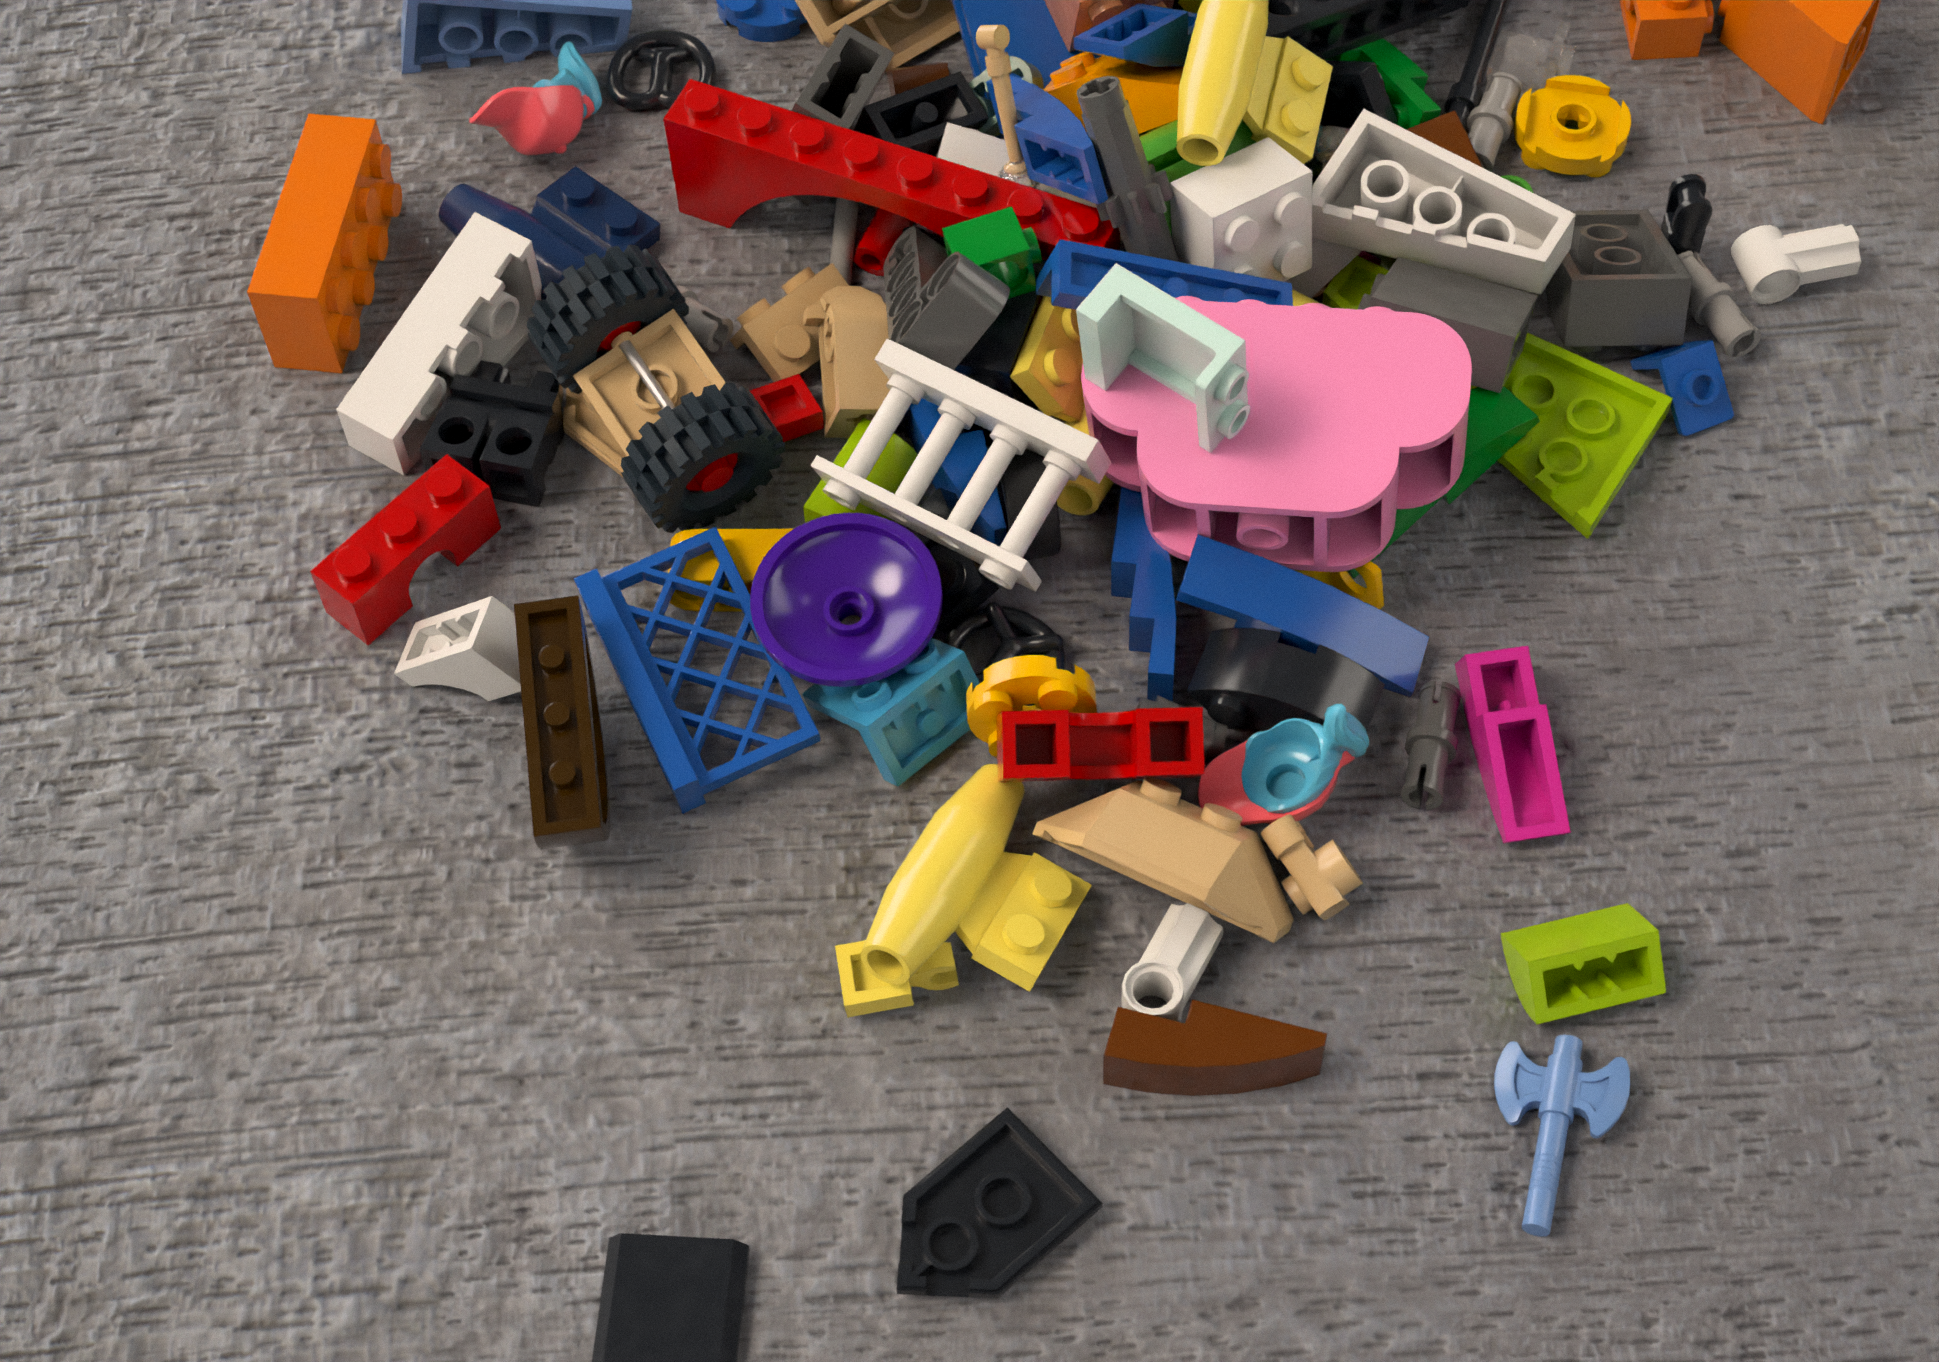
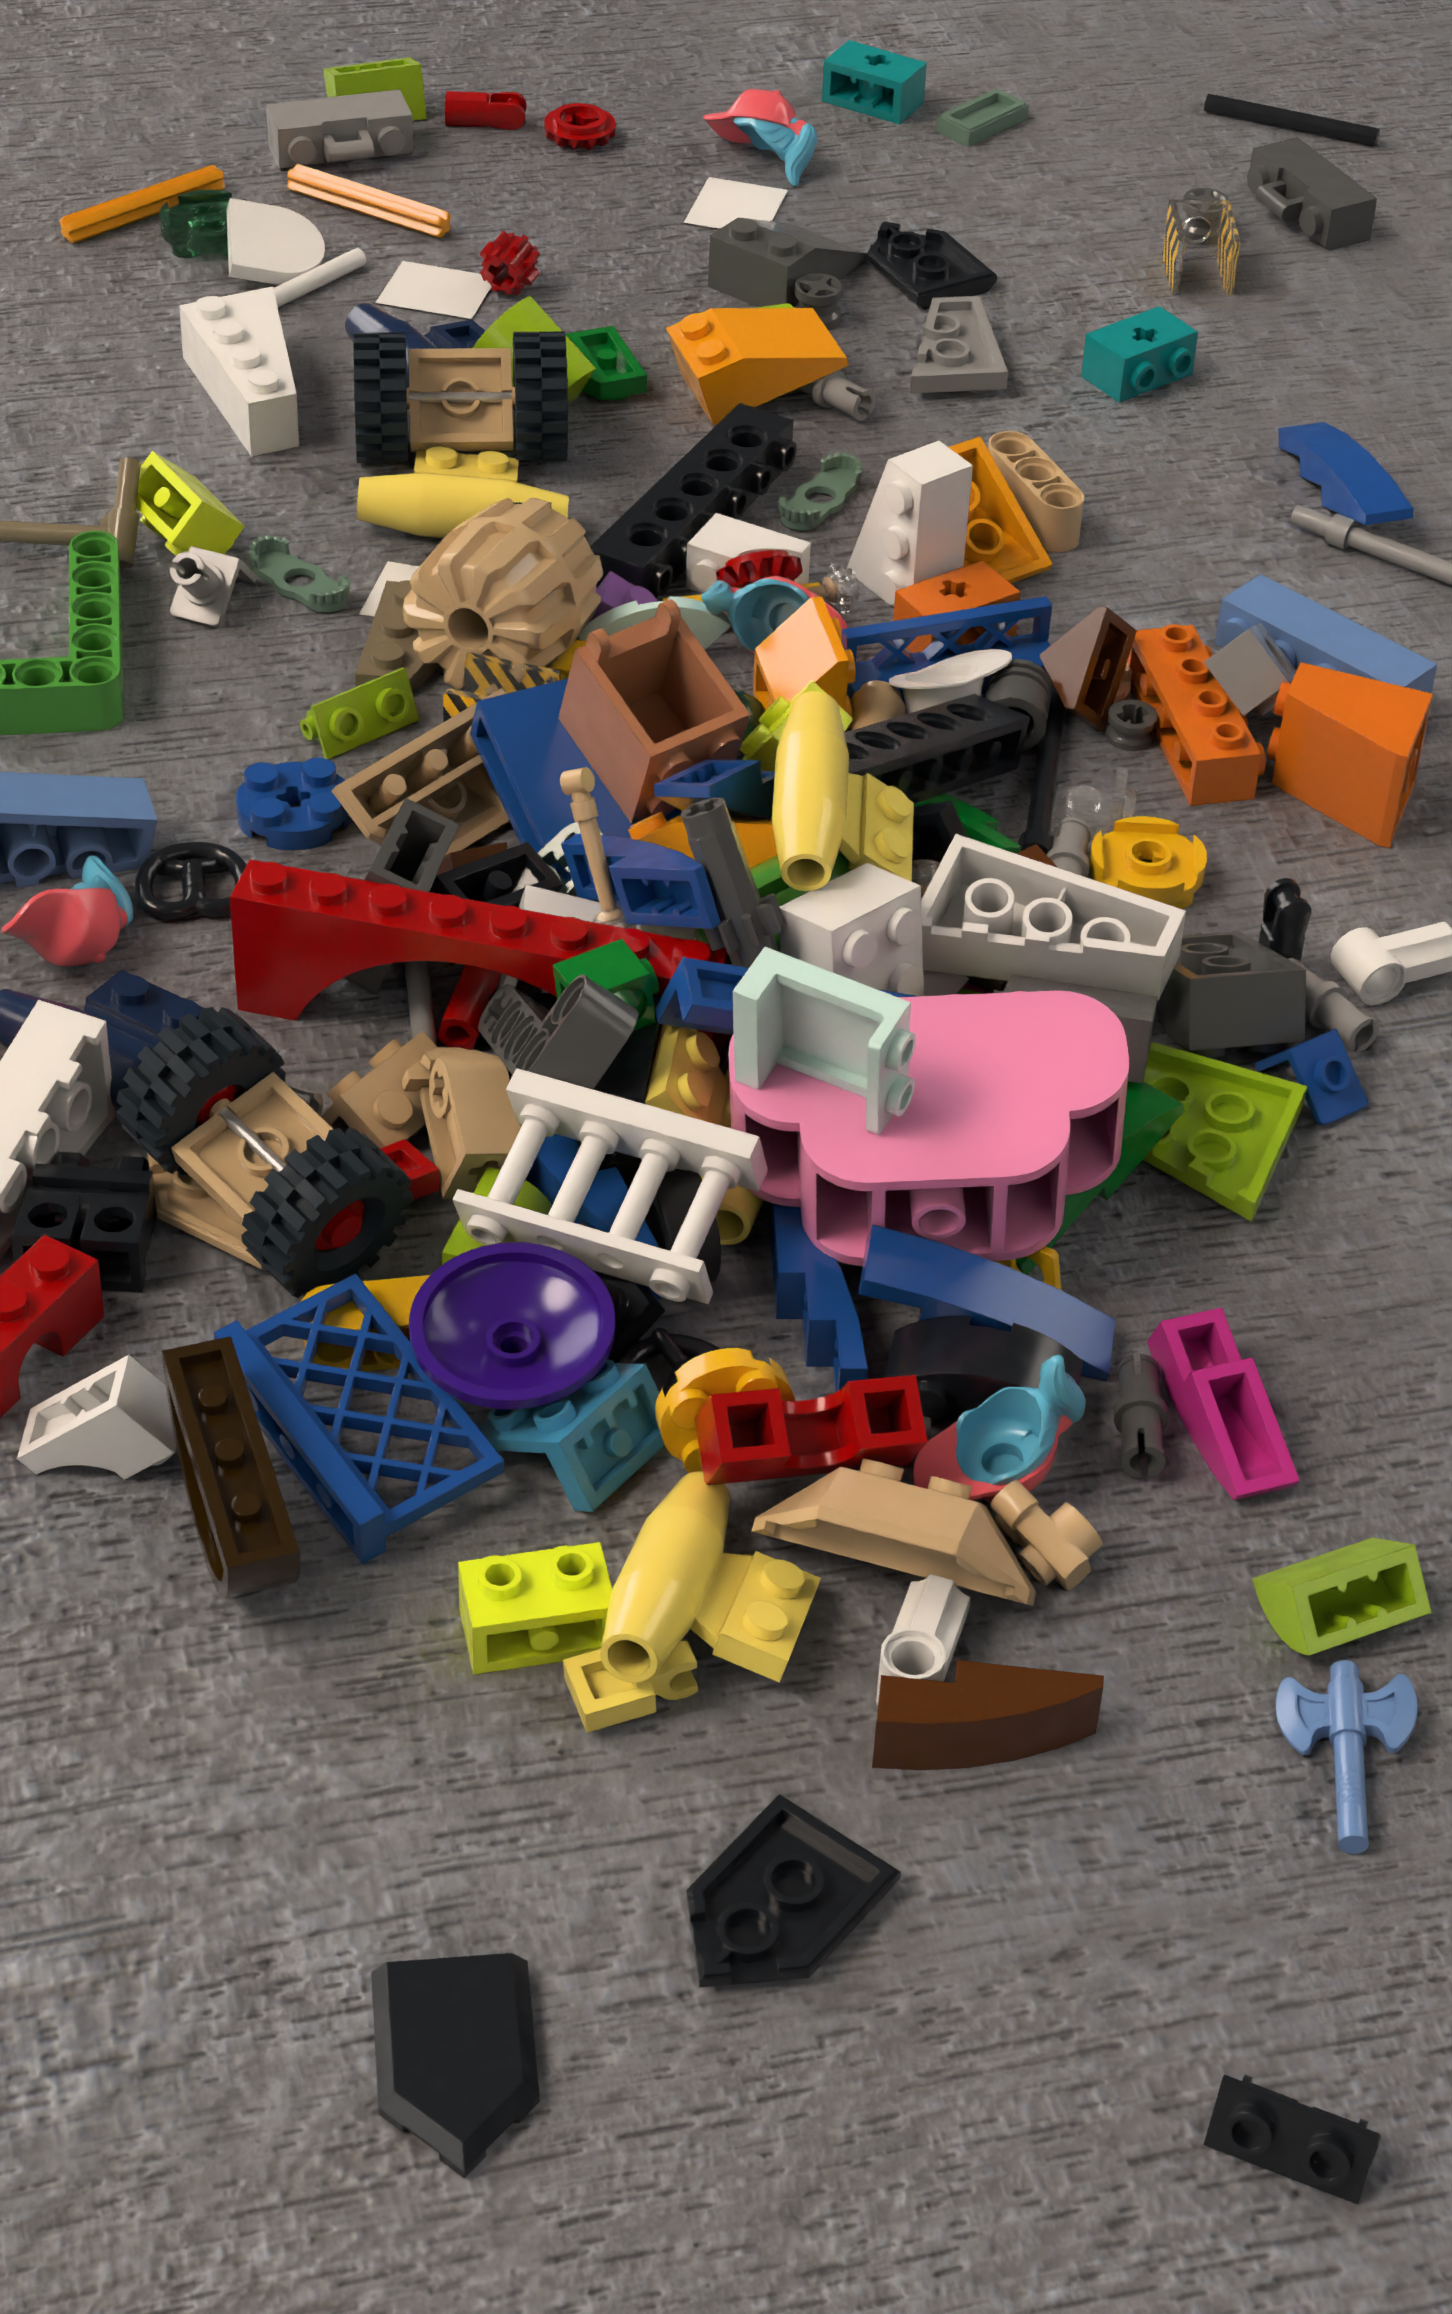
camera: 15 degrees left, 15 degrees down
none -> neon yellow brick [458,1542,612,1675]

